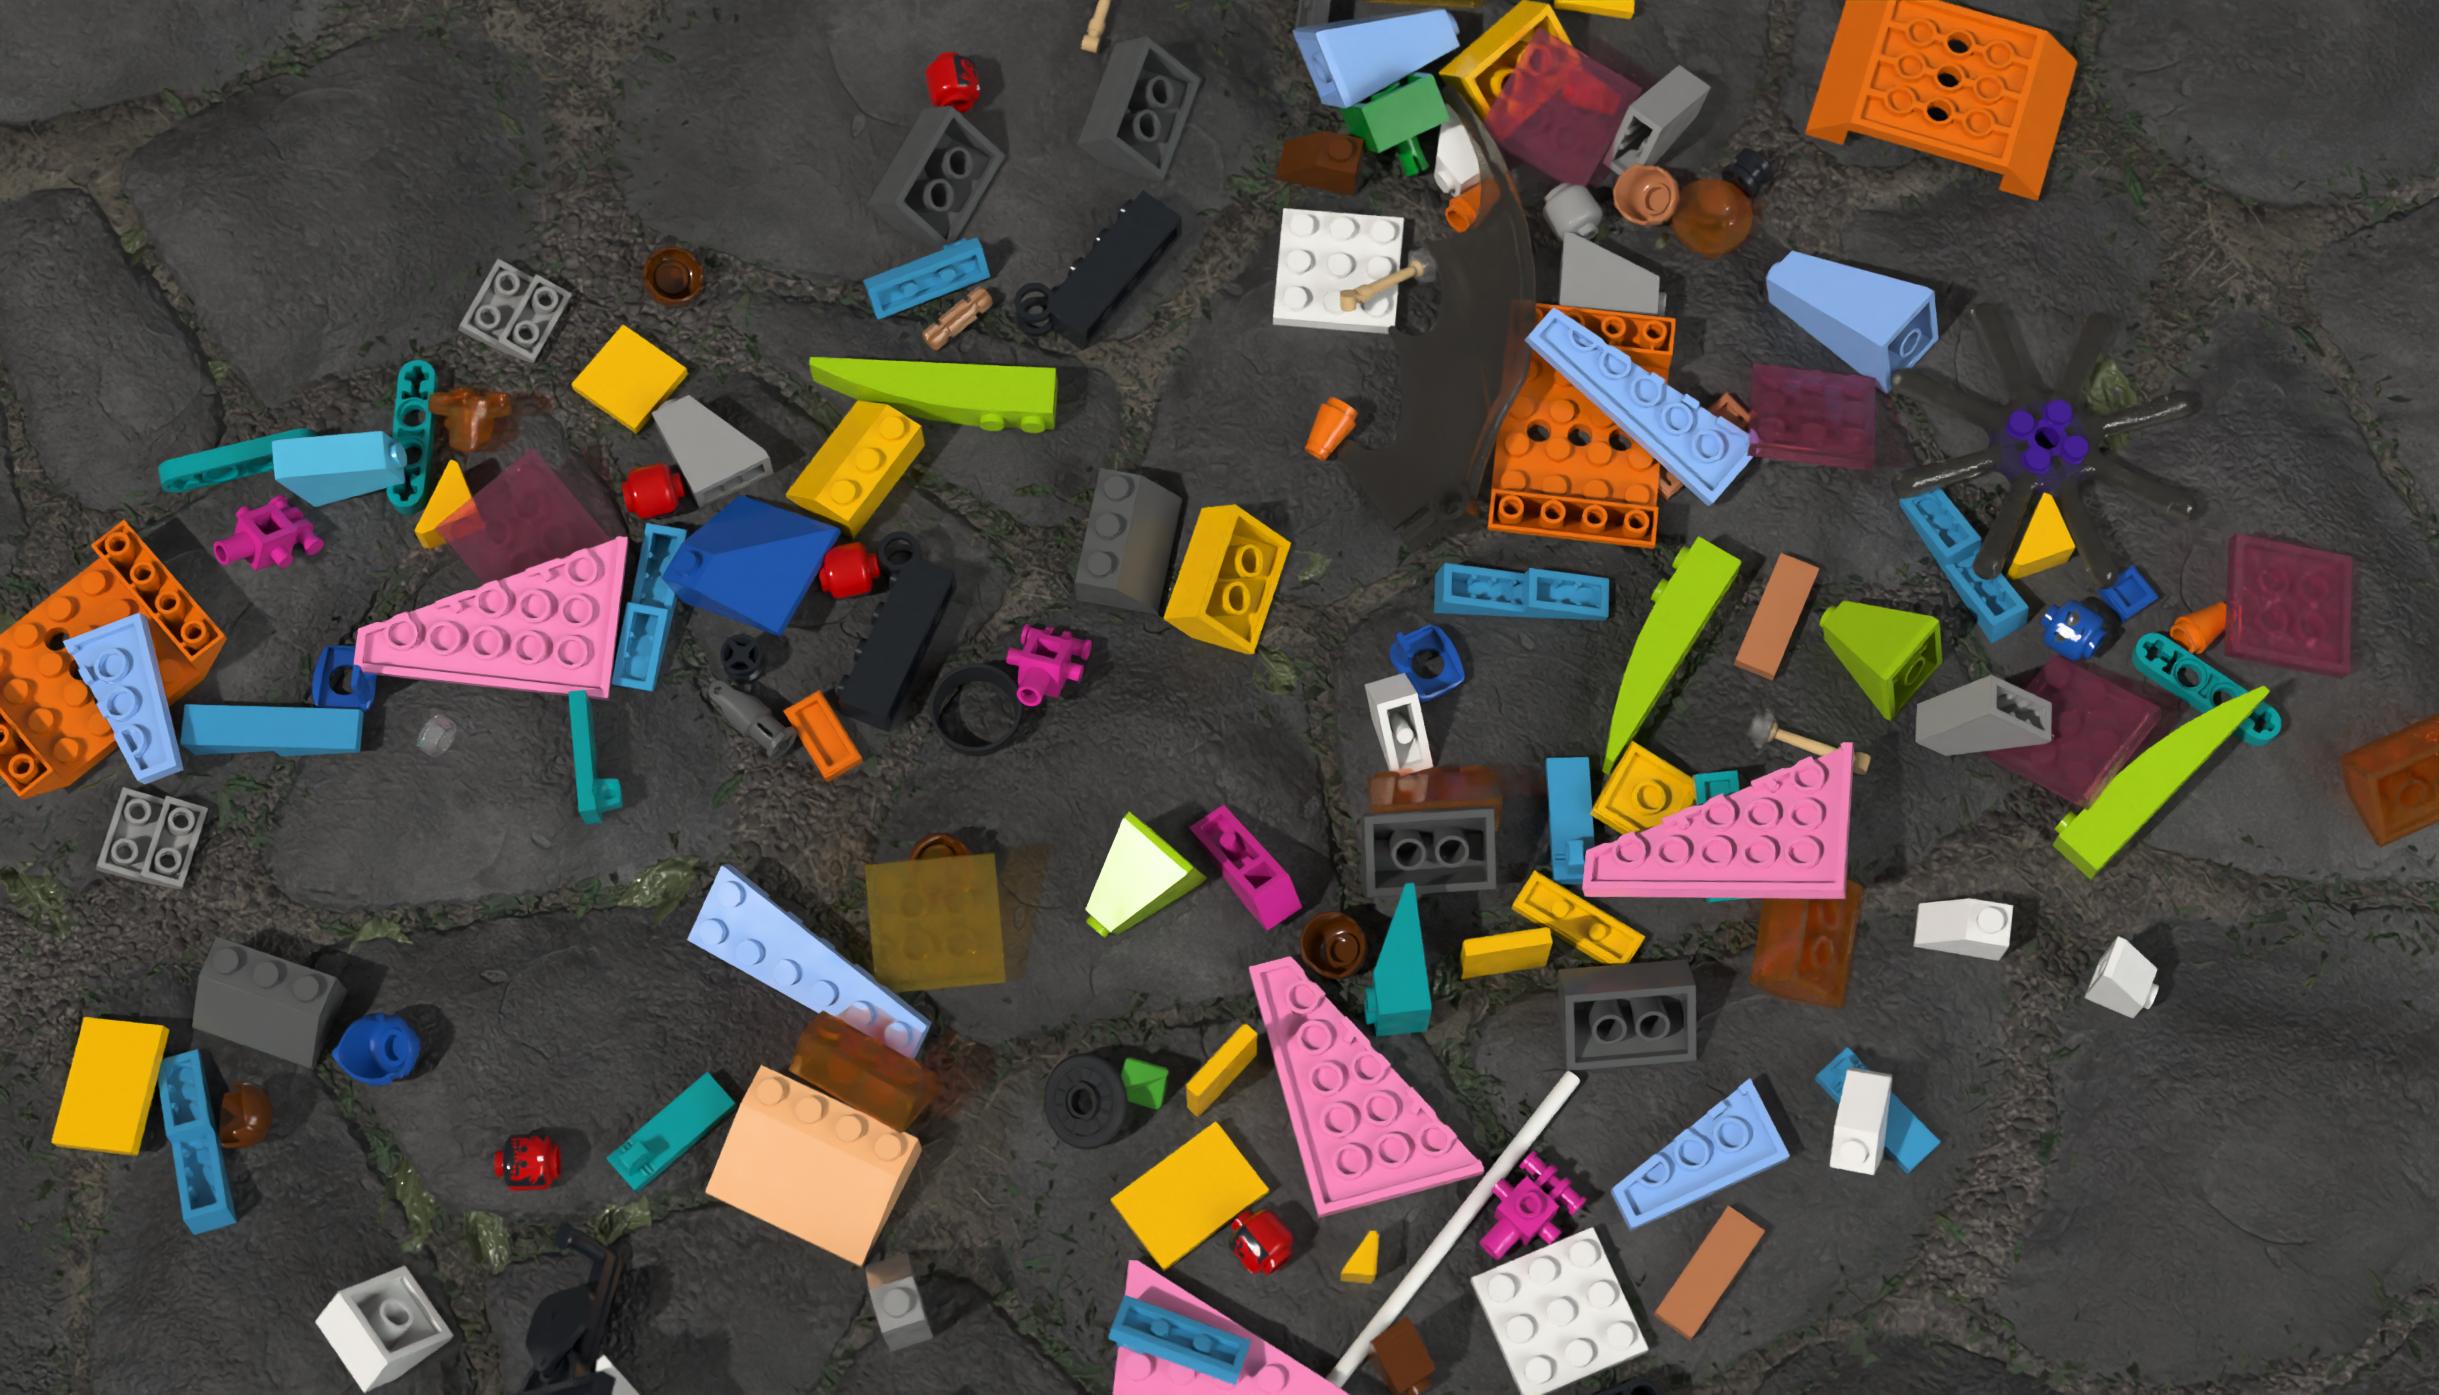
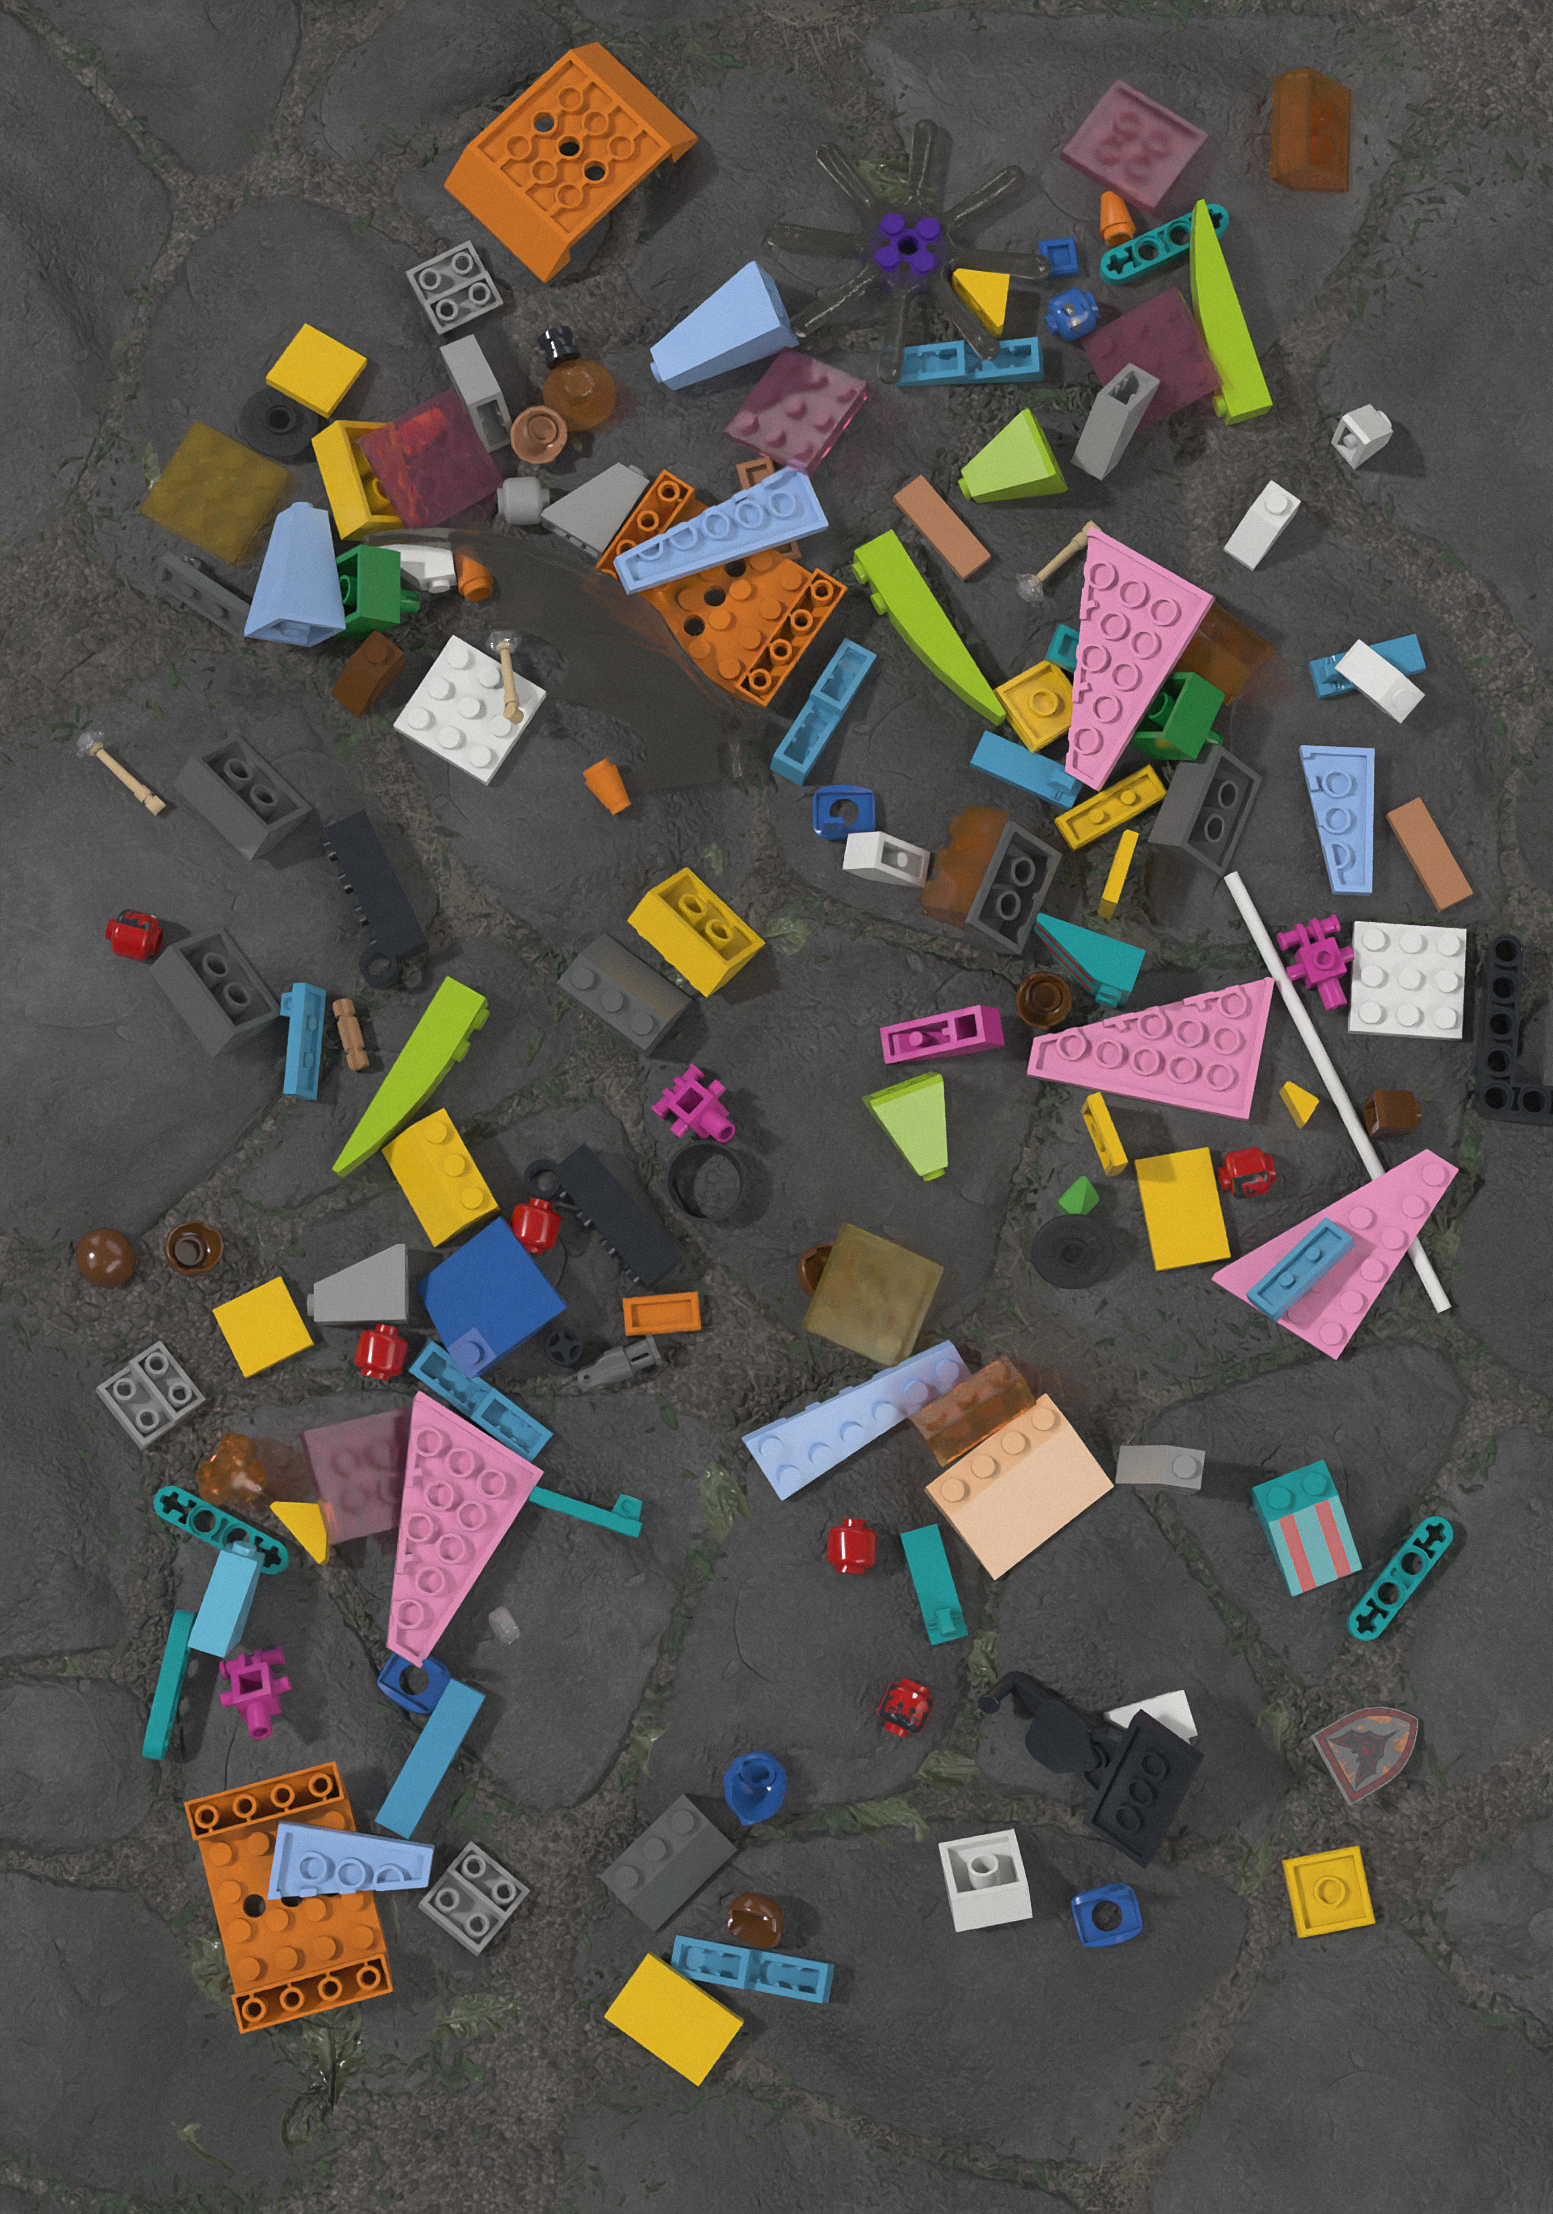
camera: 65 degrees left, 10 degrees up
none -> reddish brown hair [75,1227,137,1289]
none -> light grey slope [405,240,504,336]
none -> red head [826,1518,877,1575]
none -> green brick [1129,672,1226,760]

